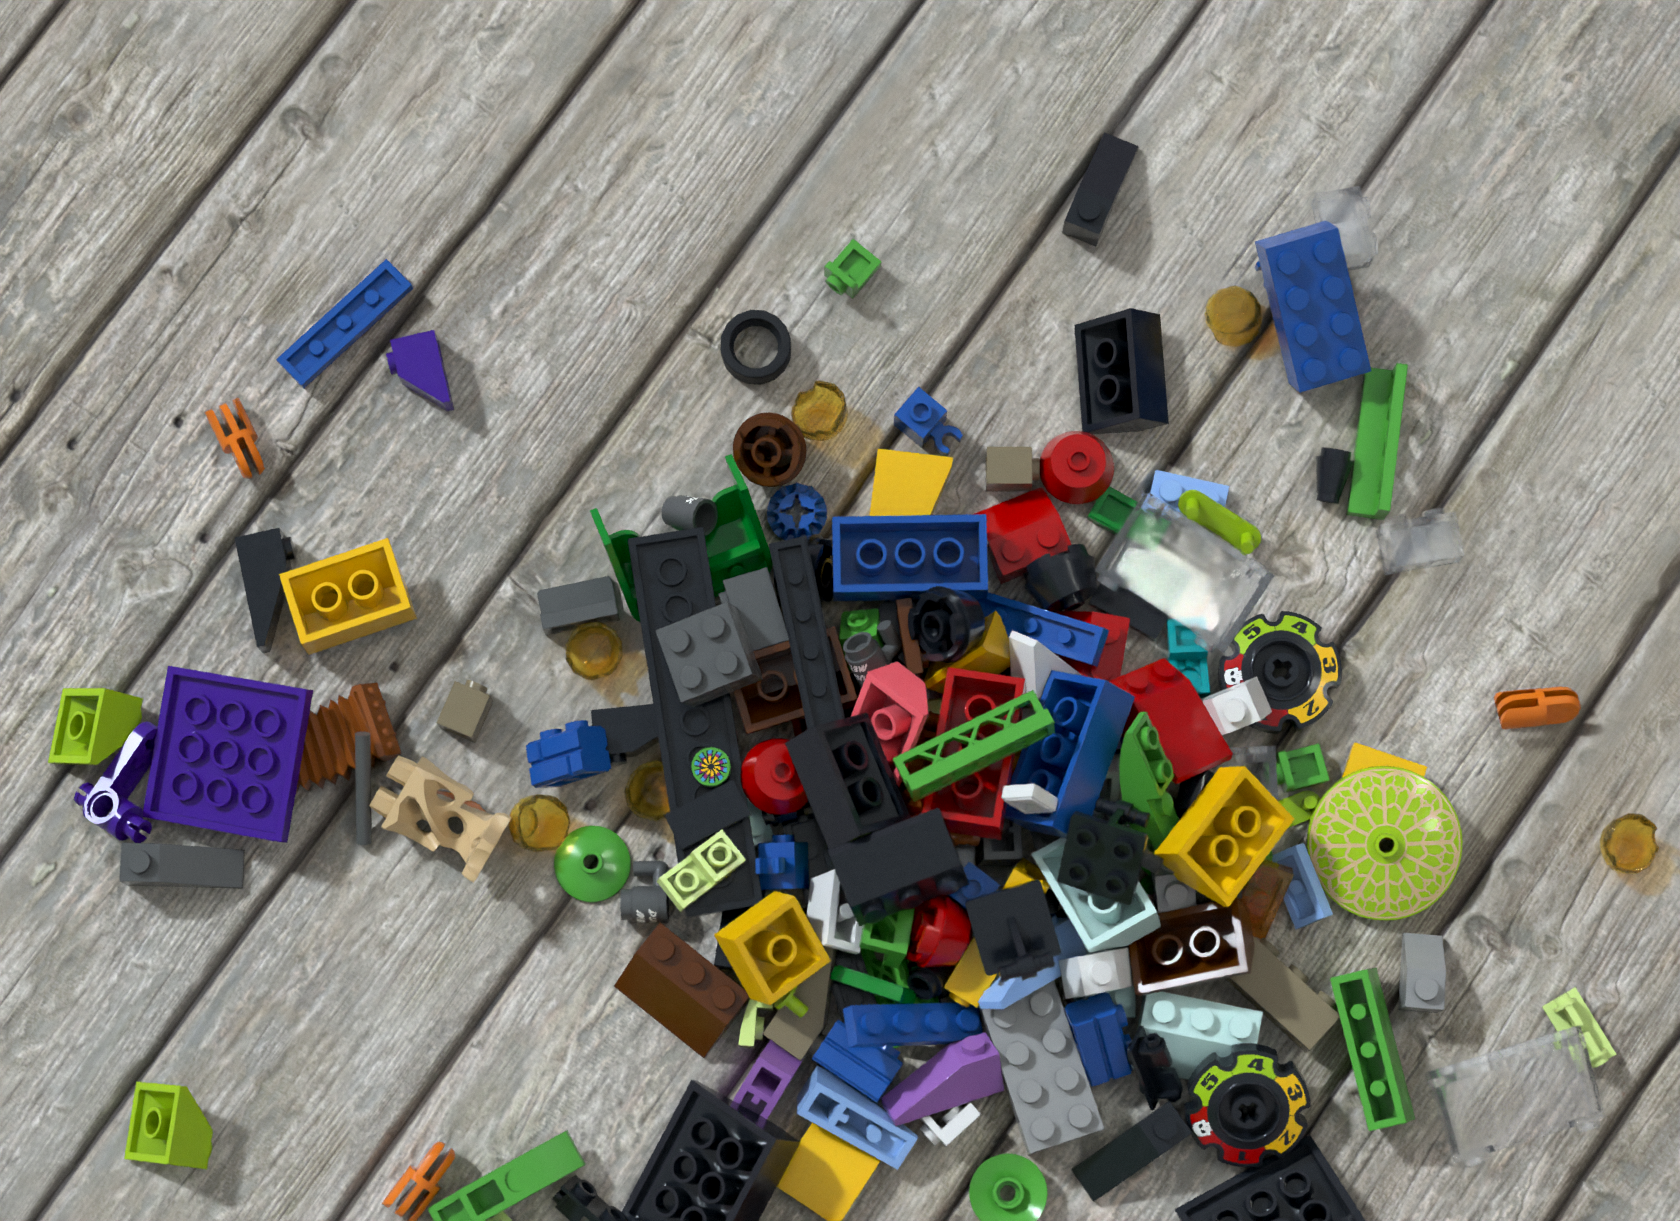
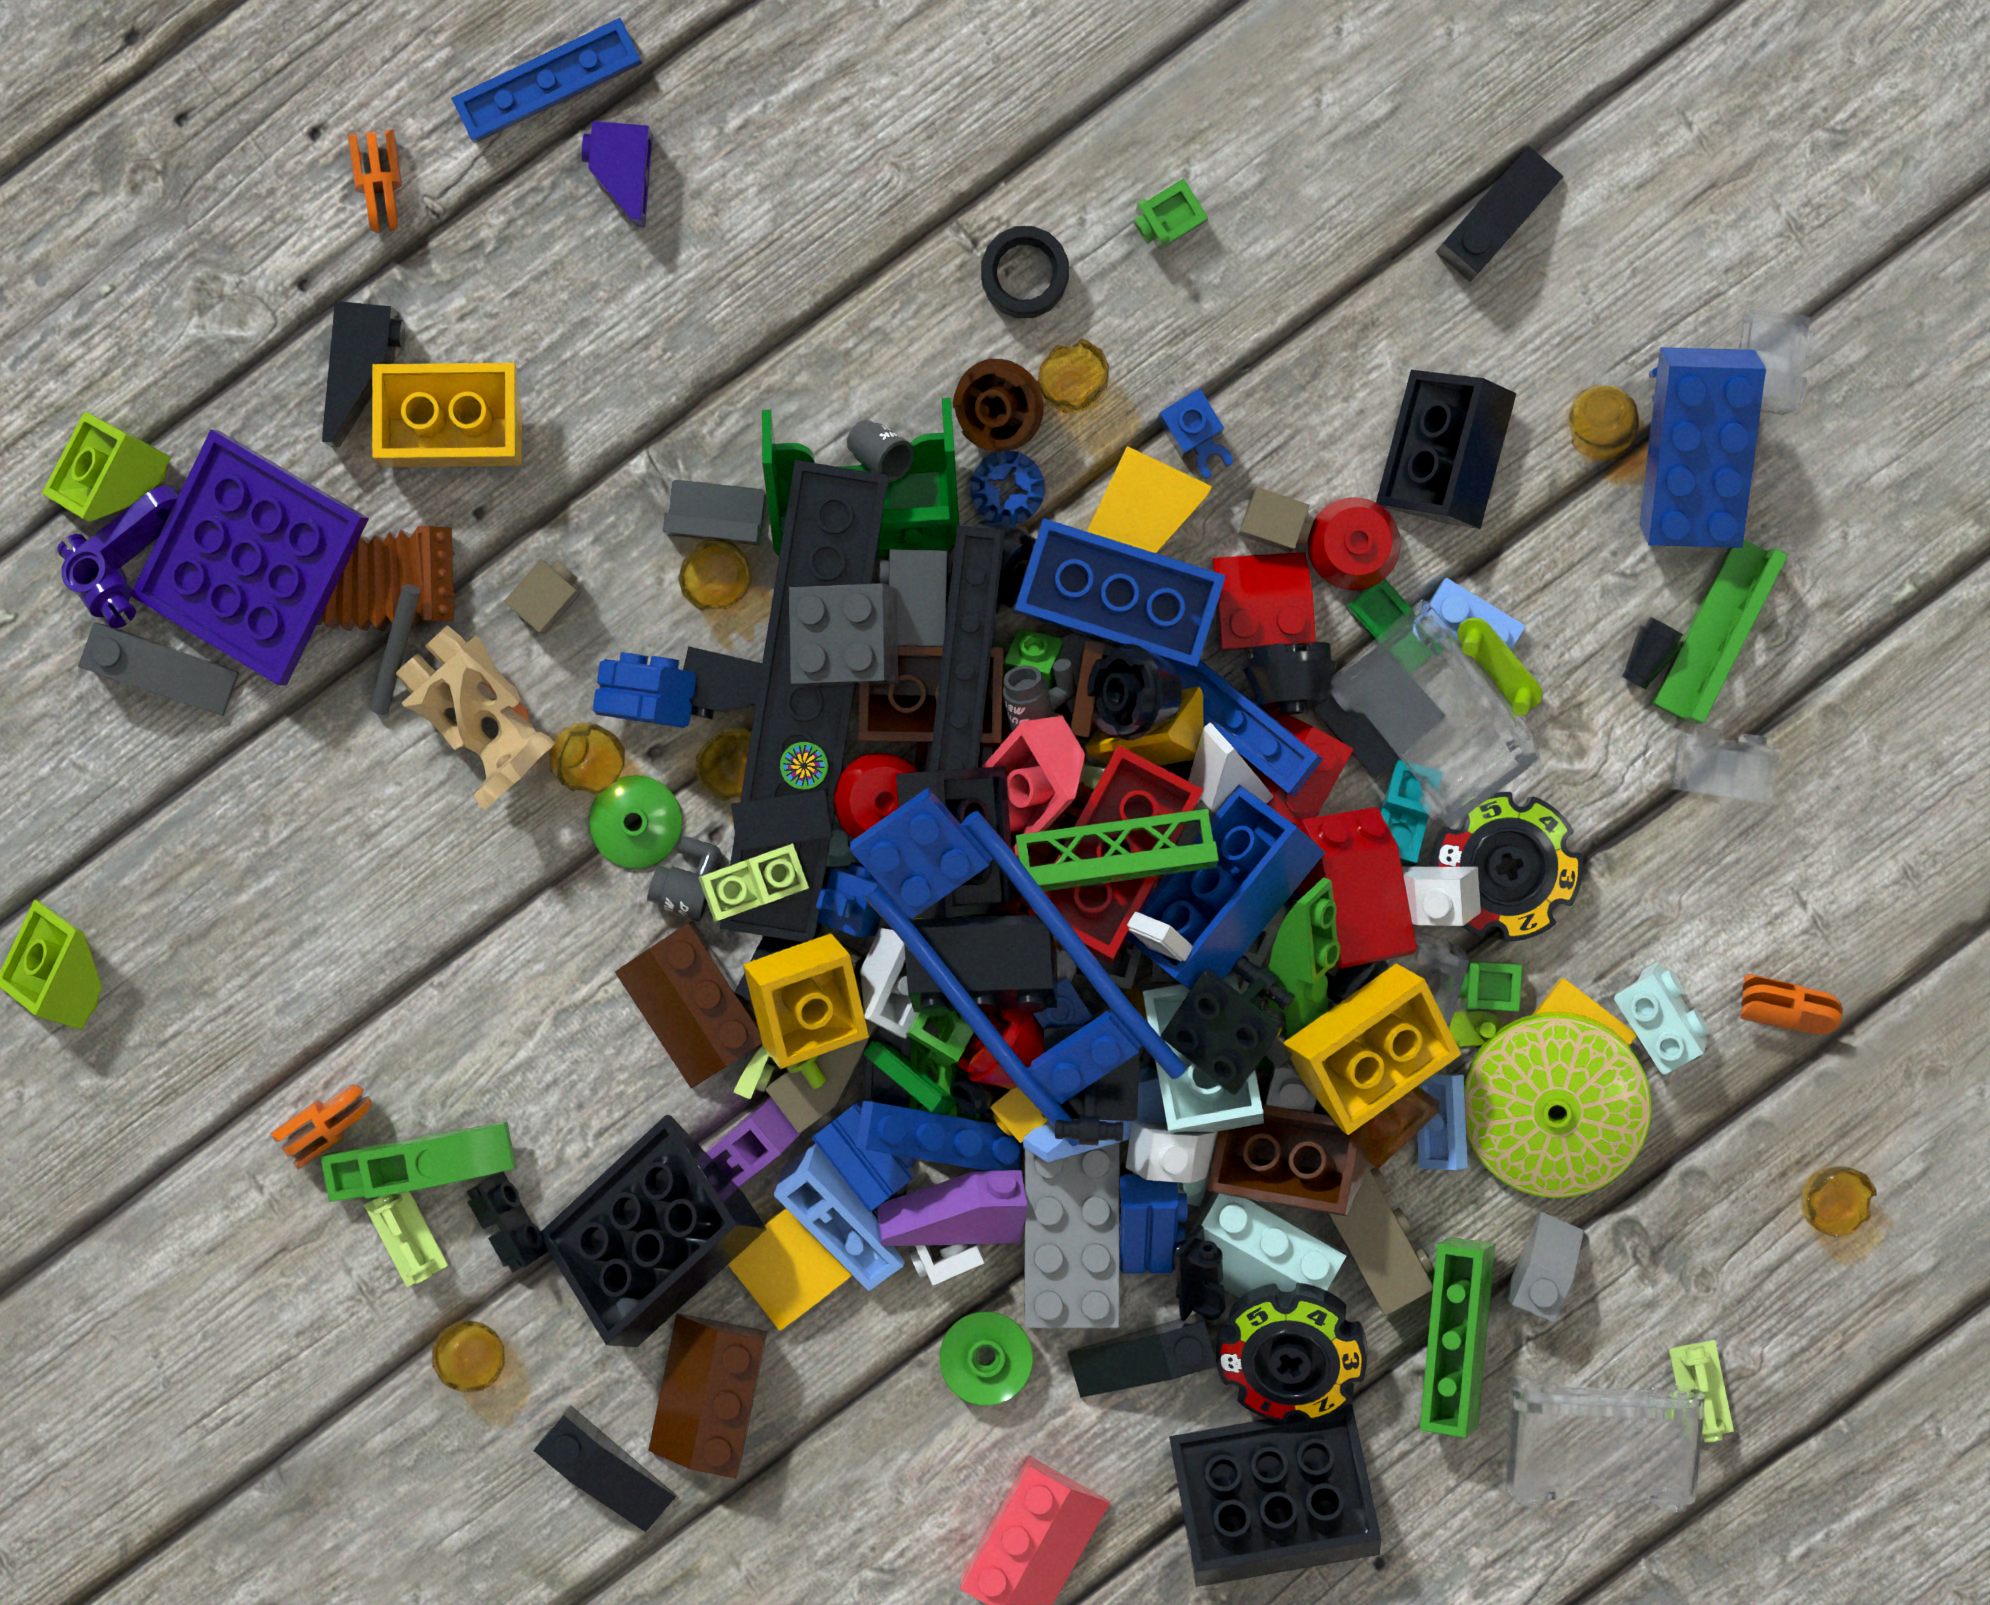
camera: 15 degrees right, 10 degrees up
none -> blue plate [850,787,1186,1146]
none -> light aqua bracket [1614,961,1709,1075]

